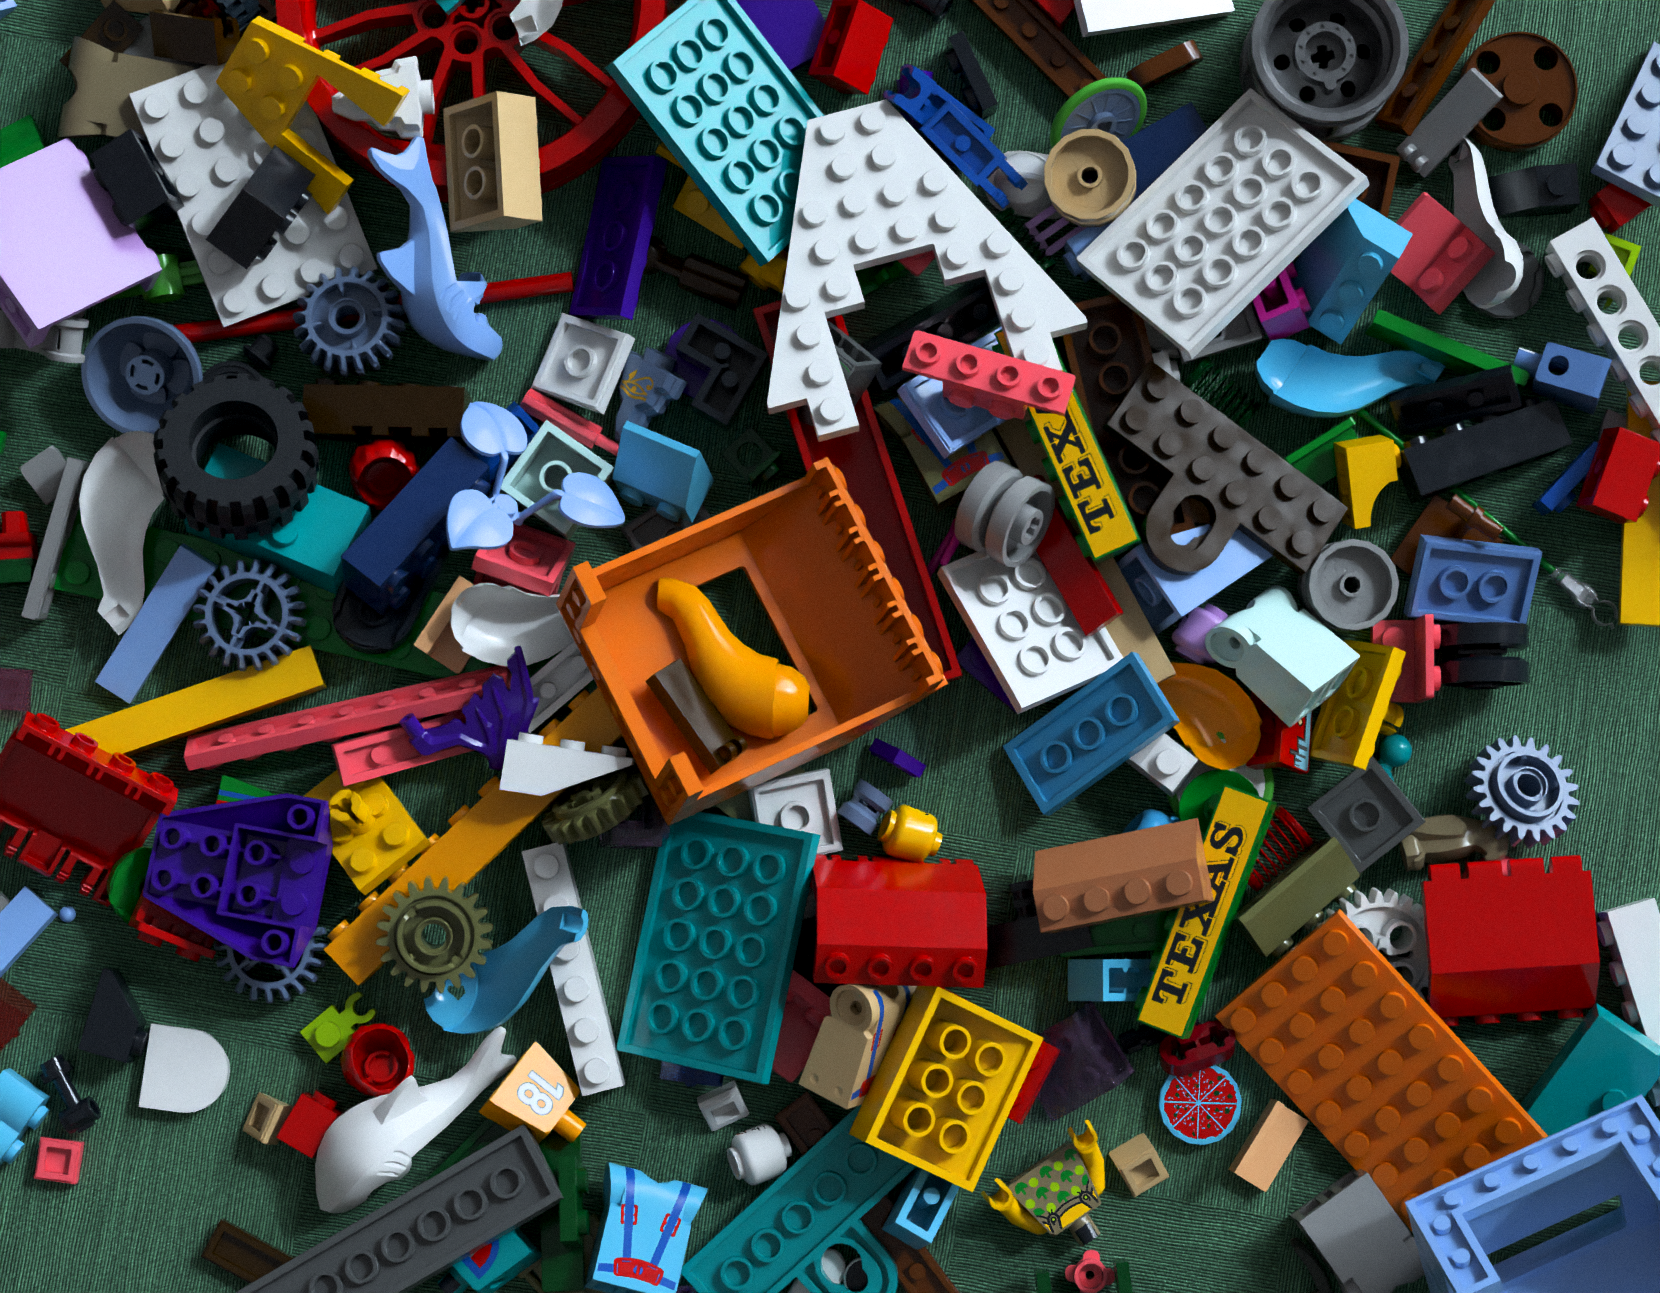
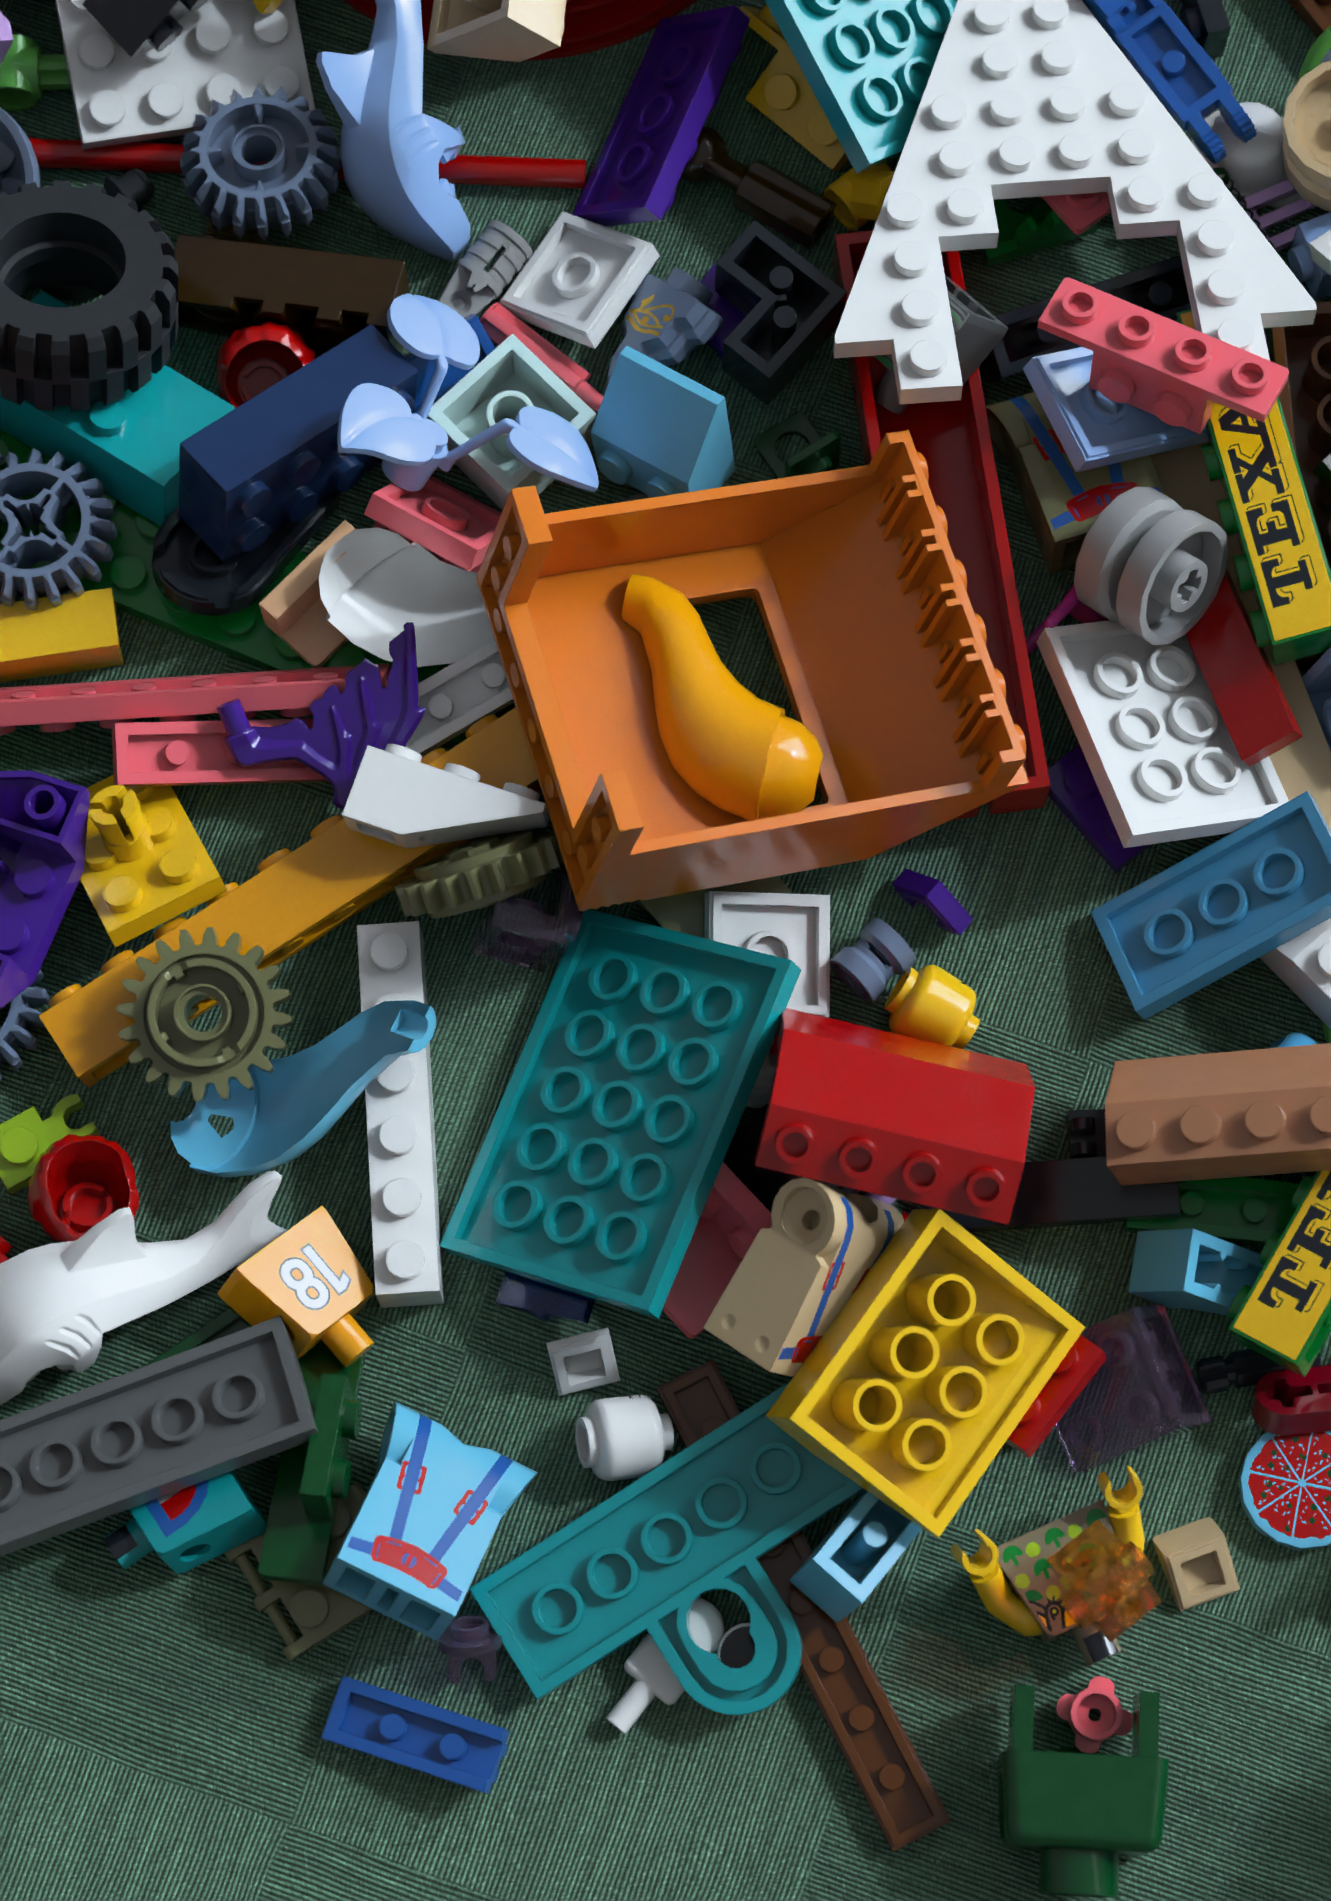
camera: 15 degrees right, 10 degrees down
dark brown hinge [645,658,748,774] -> none
none -> light grey hinge [437,219,533,318]
none -> clear orange brick [1047,1520,1161,1642]

